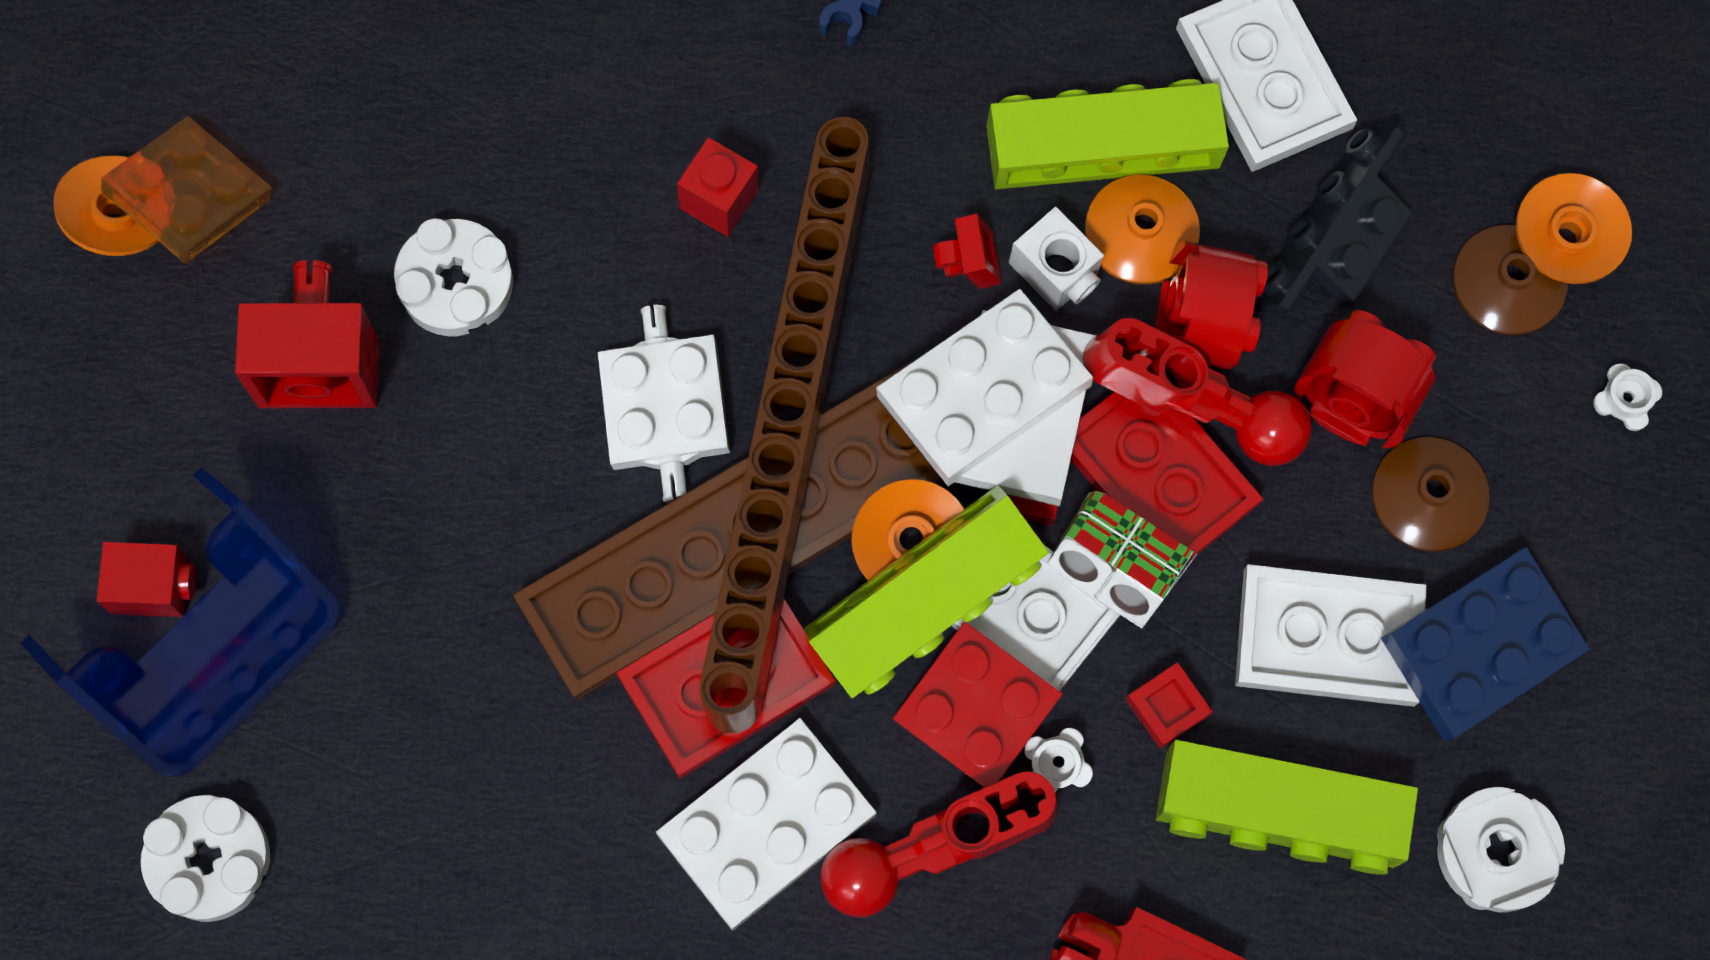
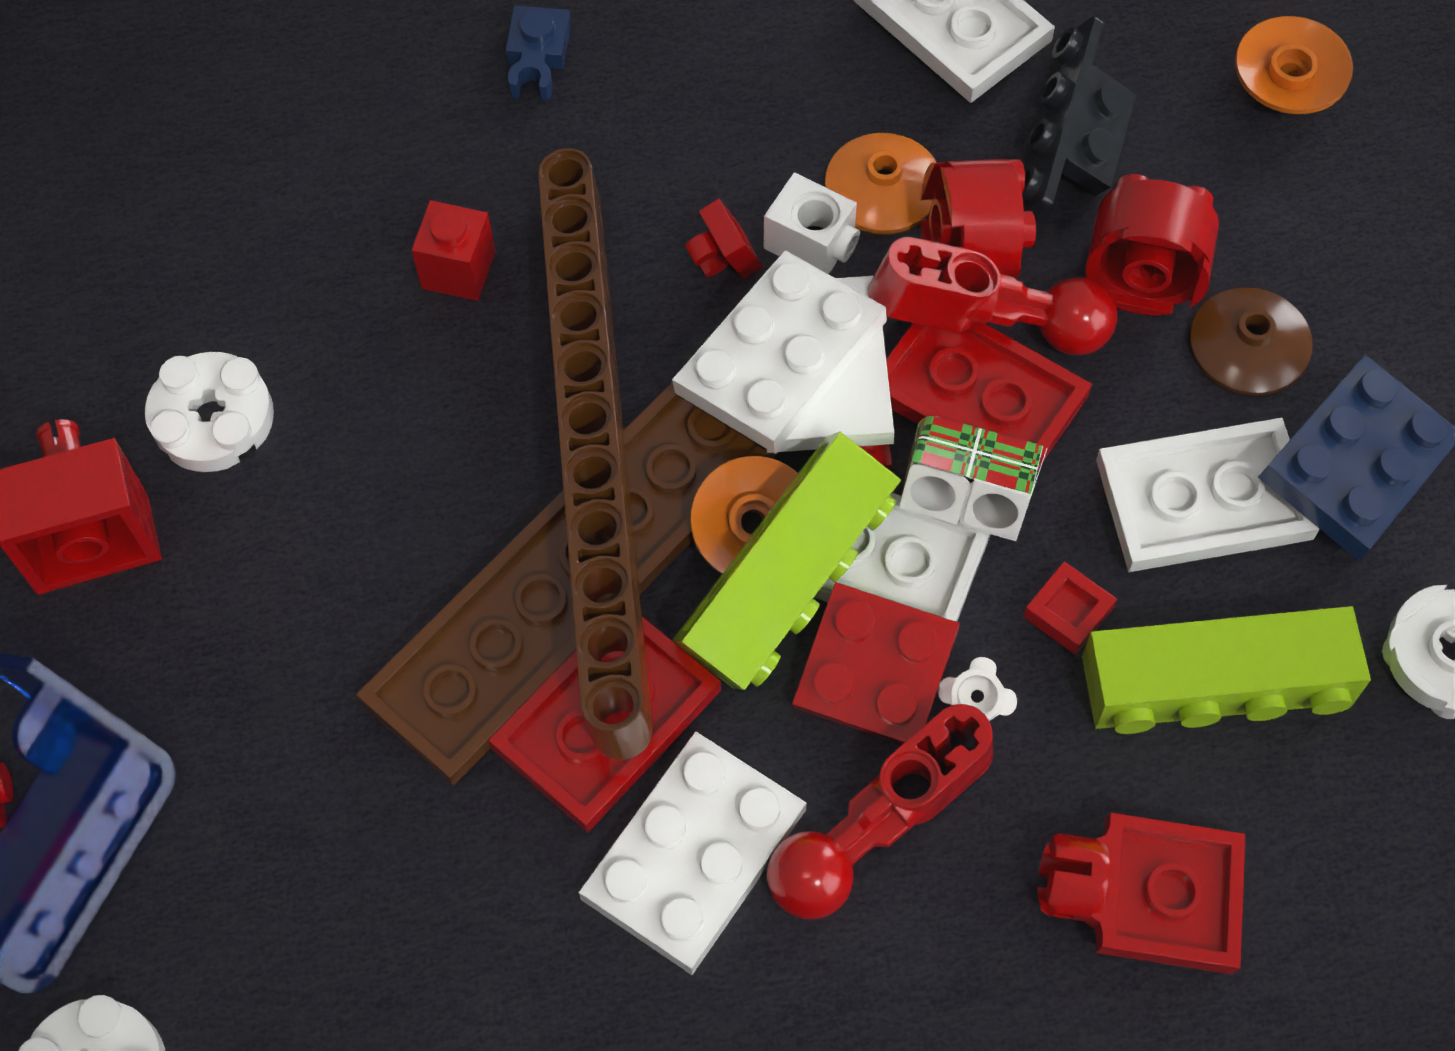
camera: 10 degrees left, 10 degrees down
white plate [598,305,730,503] -> none
lime brick [986,79,1229,190] -> none
reddish brown dish [1452,225,1568,335] -> none
white plate [1593,364,1662,431] -> none

